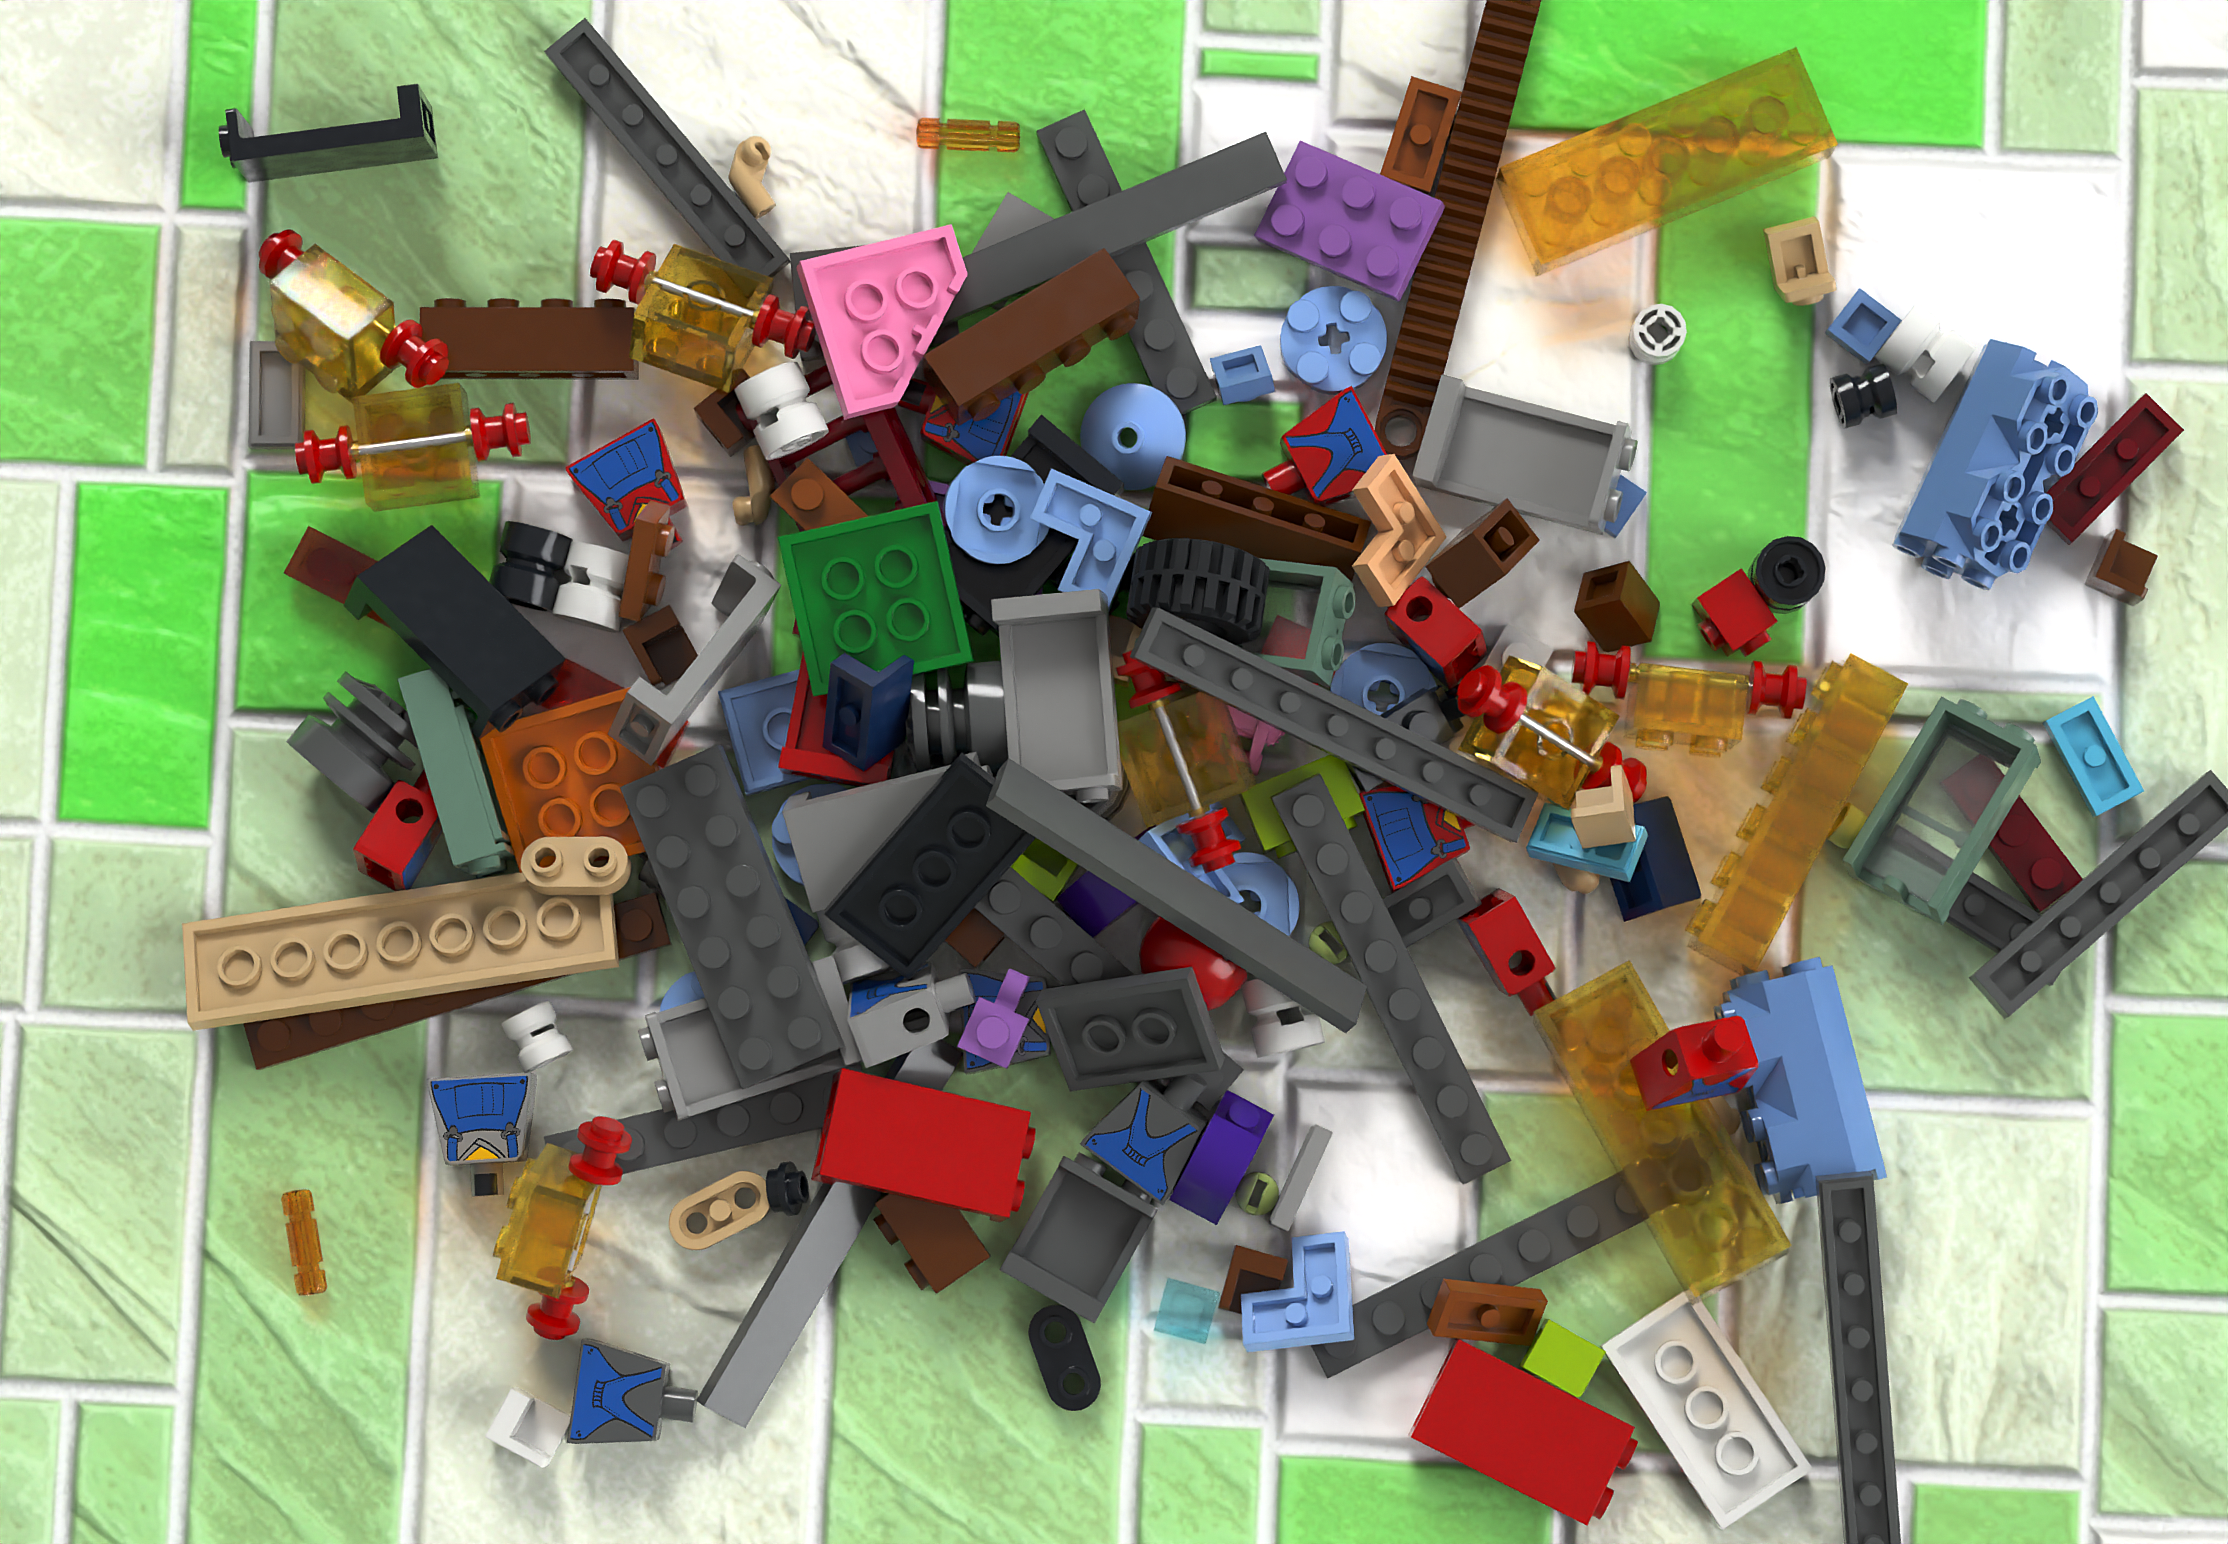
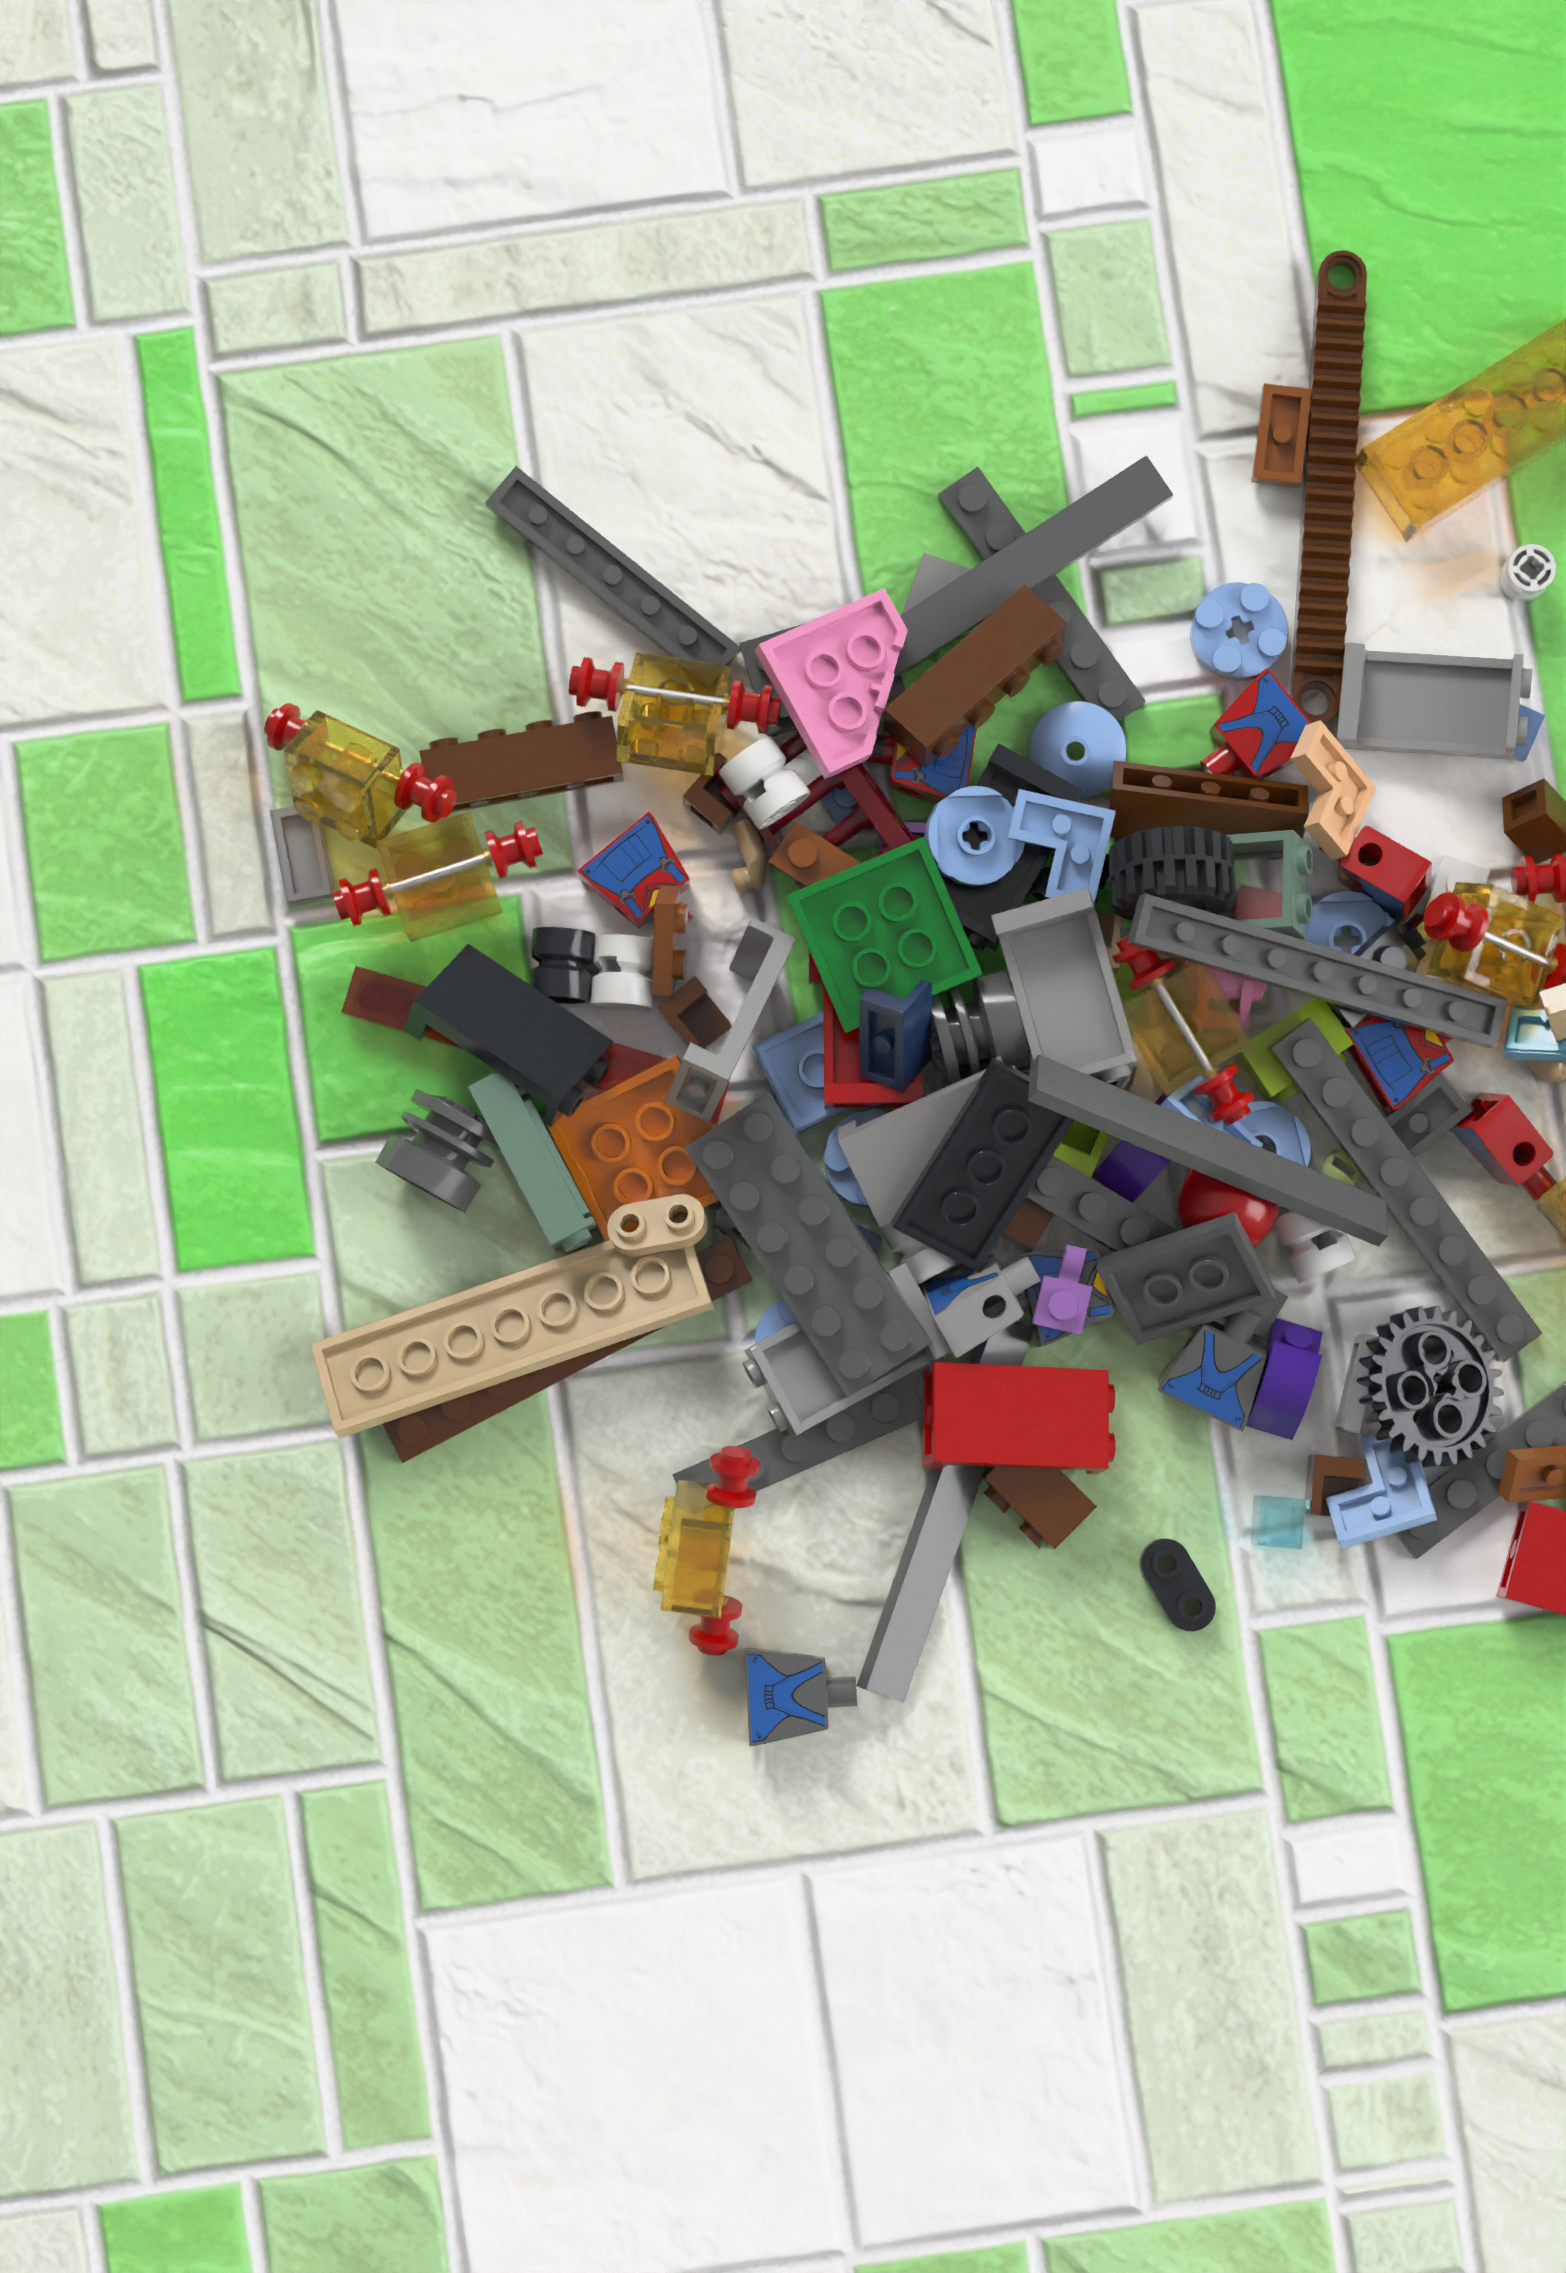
camera: 15 degrees left, 0 degrees up
black panel [219,84,438,183] -> none
clear orange axle [281,1189,327,1296] -> none
red torso [353,769,443,891] -> none
torso [427,1073,537,1197] -> none
white panel [485,1387,571,1468] -> none
white wheel [501,1001,573,1073] -> none
tan plate [669,1171,771,1250] -> none
tan arm [728,136,776,219] -> none
black plate [766,1161,809,1216] -> none
clear orange axle [916,118,1021,152] -> none
dark grey panel [1000,1152,1158,1323] -> none
medium blue plate [1210,345,1275,405] -> none
yellowish green hinge [1235,1172,1279,1215] -> none
medium lavender plate [1254,140,1445,302] -> none
reddish brown brick [1425,498,1540,609] -> none
none -> black gear [1357,1306,1504,1468]

